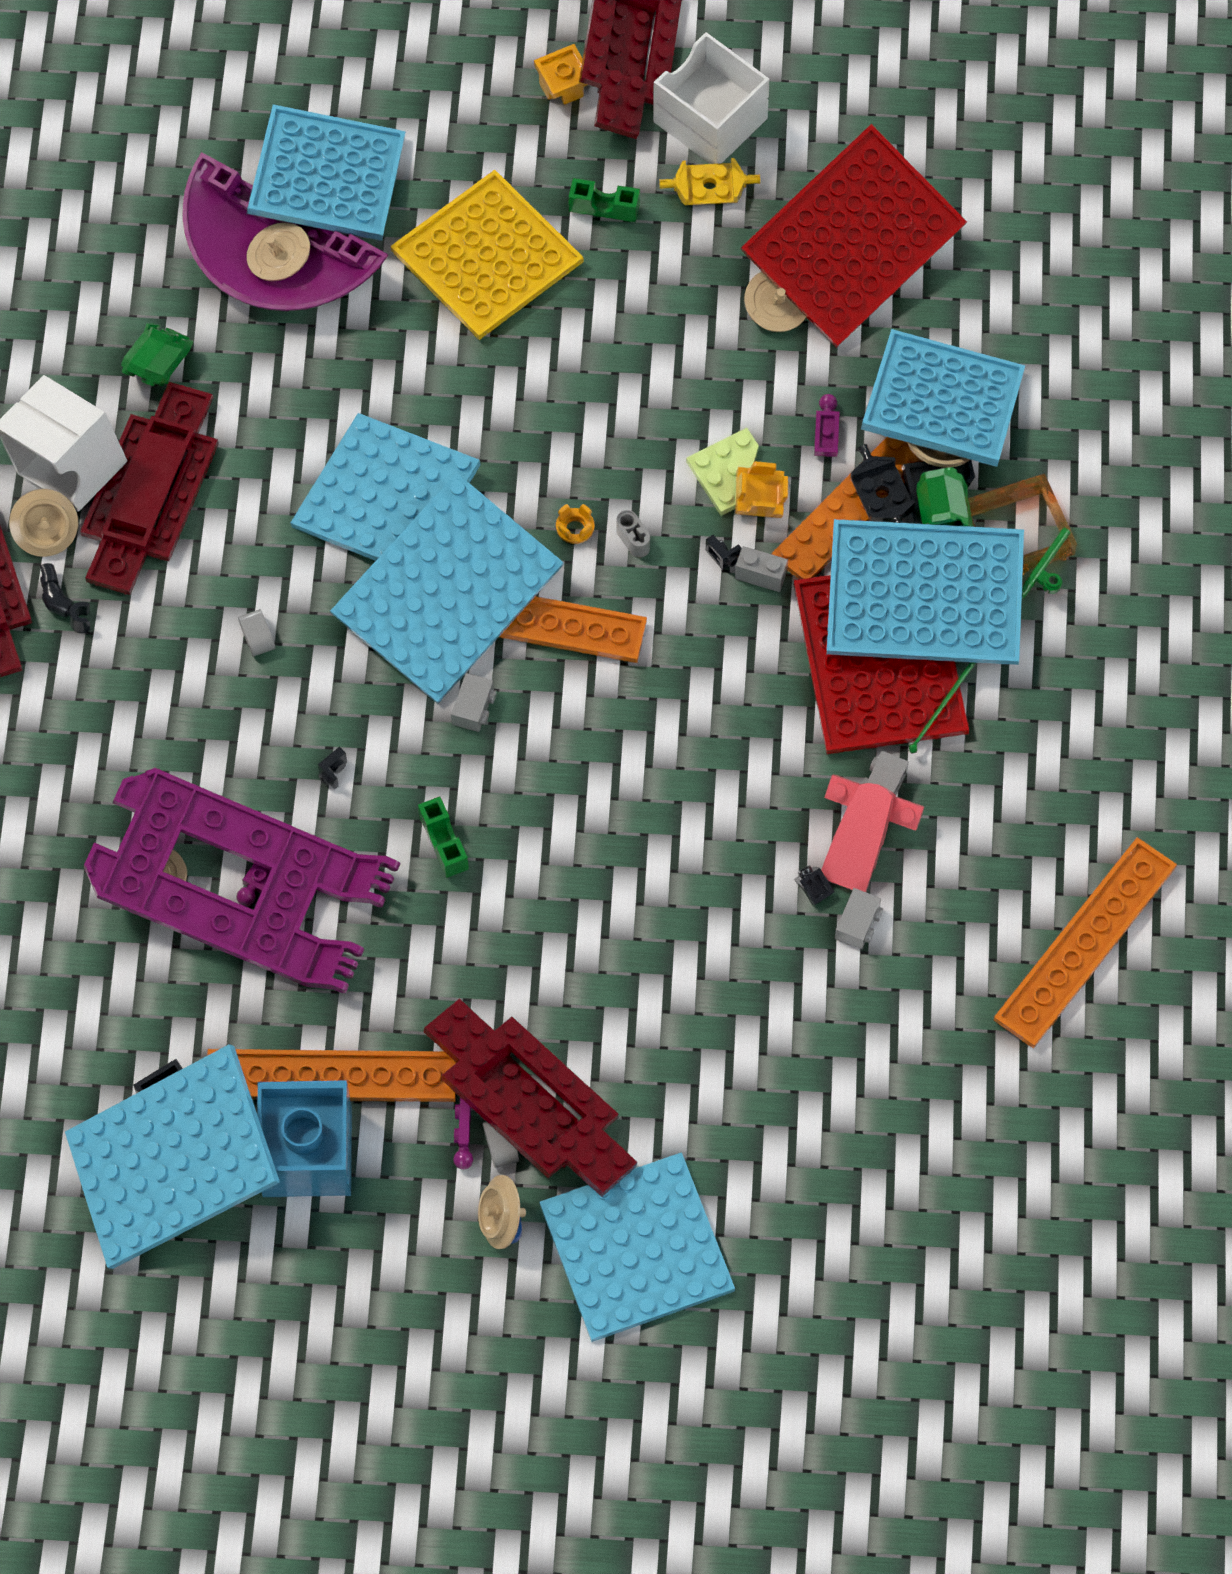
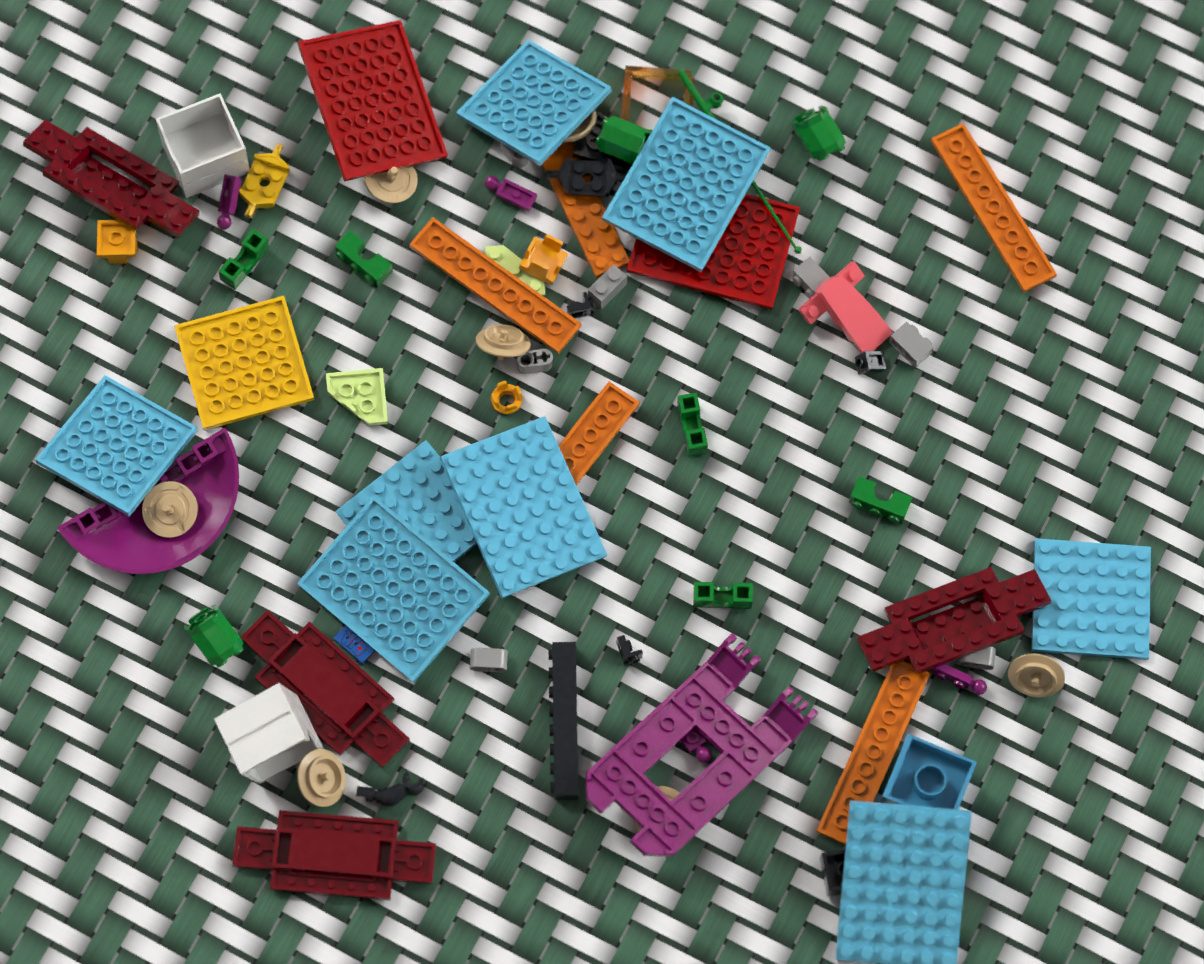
camera: 70 degrees left, 5 degrees up
light grey brick [451,673,497,732] -> none
none -> magenta plate [217,175,241,230]
none -> medium azure plate [297,495,491,683]
none -> yellowish green plate [326,368,388,426]
none -> blue tile [333,625,376,665]
none -> green arch [335,231,393,287]
none -> orange plate [409,217,582,354]
none -> tan piece [476,324,531,360]
none -> black brick [548,642,578,800]
none -> green arch [677,392,708,457]
none -> green brick [790,106,846,161]
none -> green arch [849,476,913,524]

